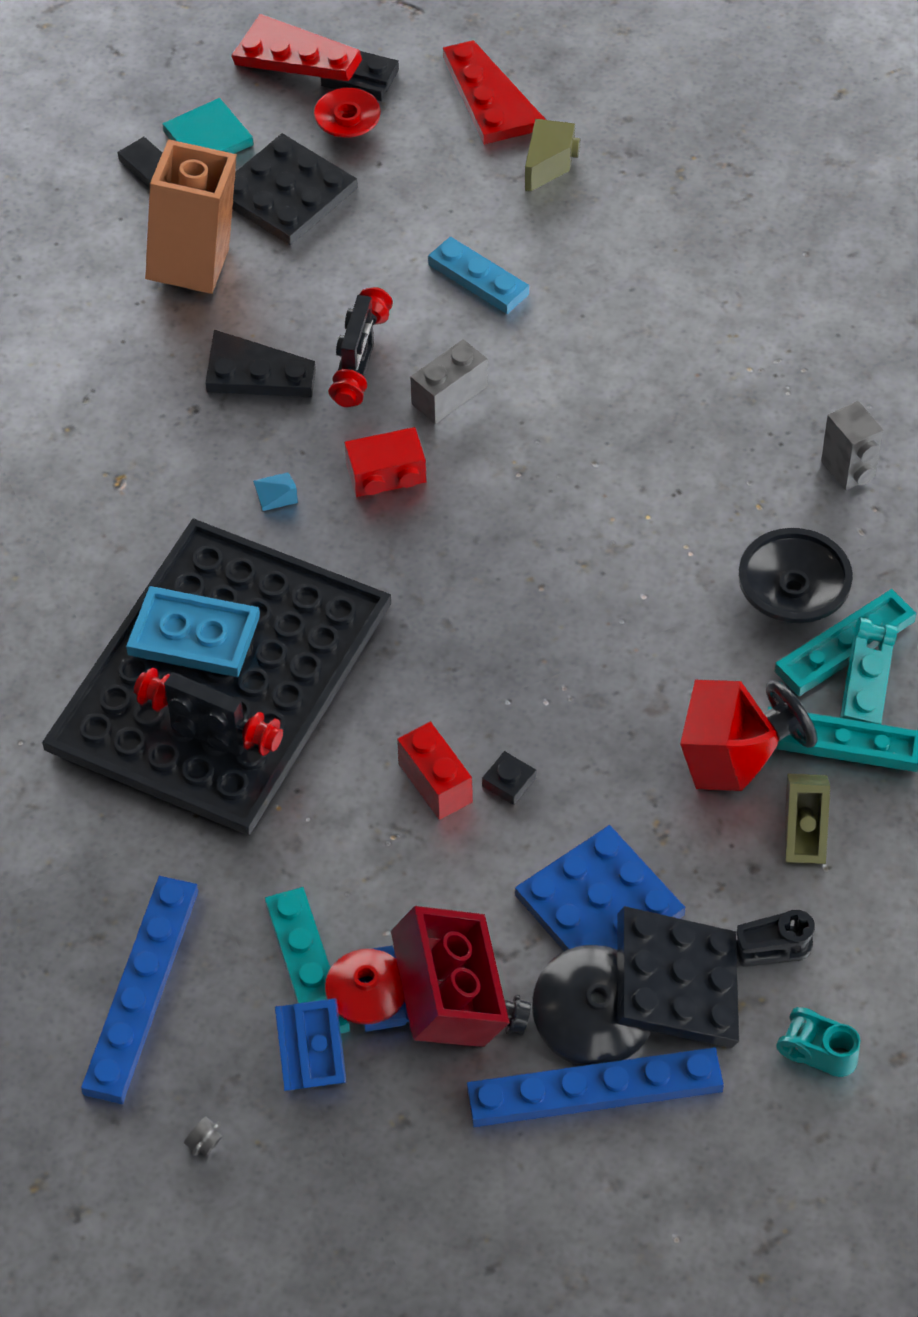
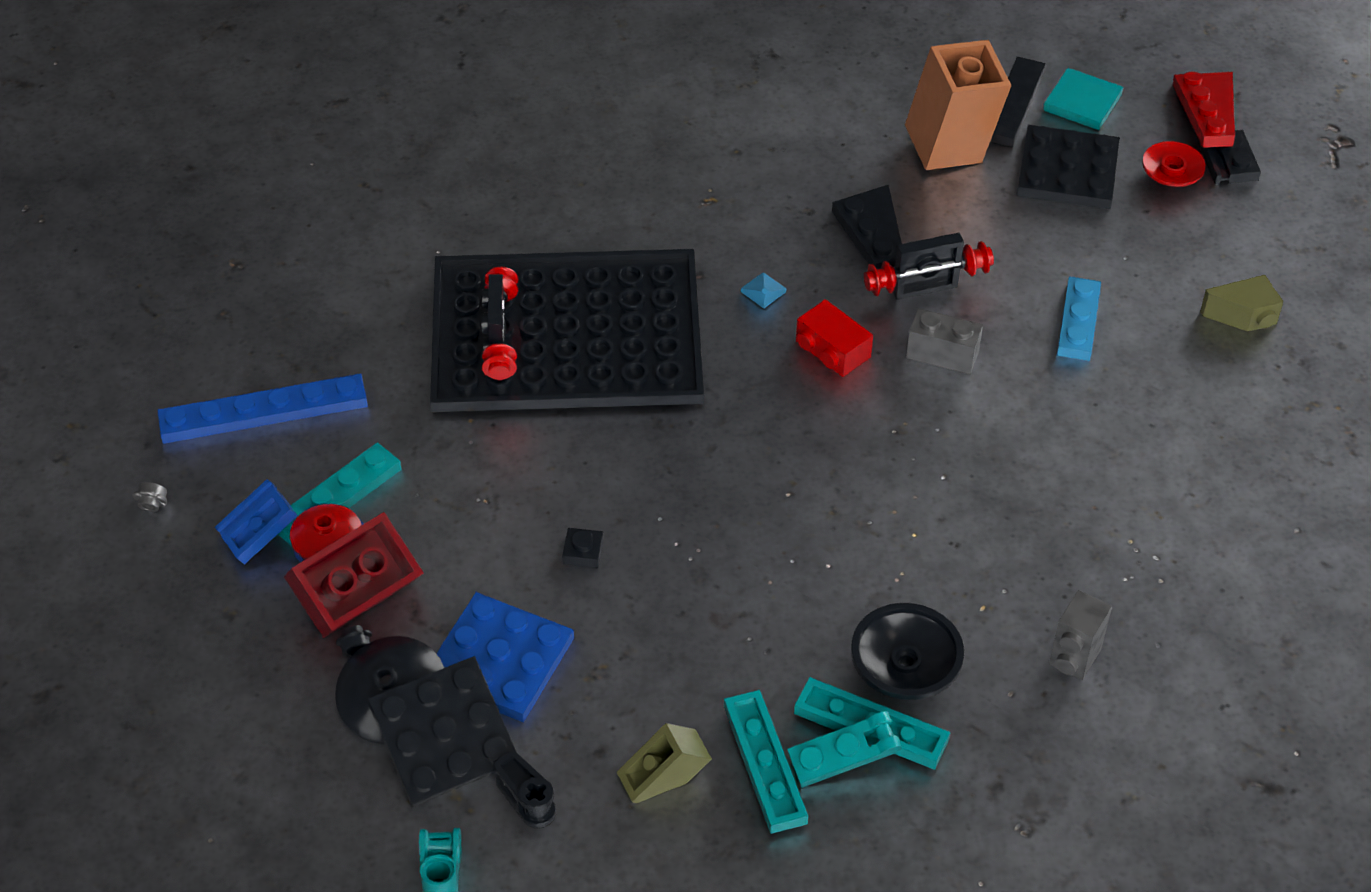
camera: 60 degrees right, 5 degrees down
dark azure plate [126,586,260,677] -> none
red brick [397,721,473,820] -> none
red wing [443,40,546,145] -> none
blue plate [467,1047,724,1128] -> none
red piece [680,679,818,791] -> none

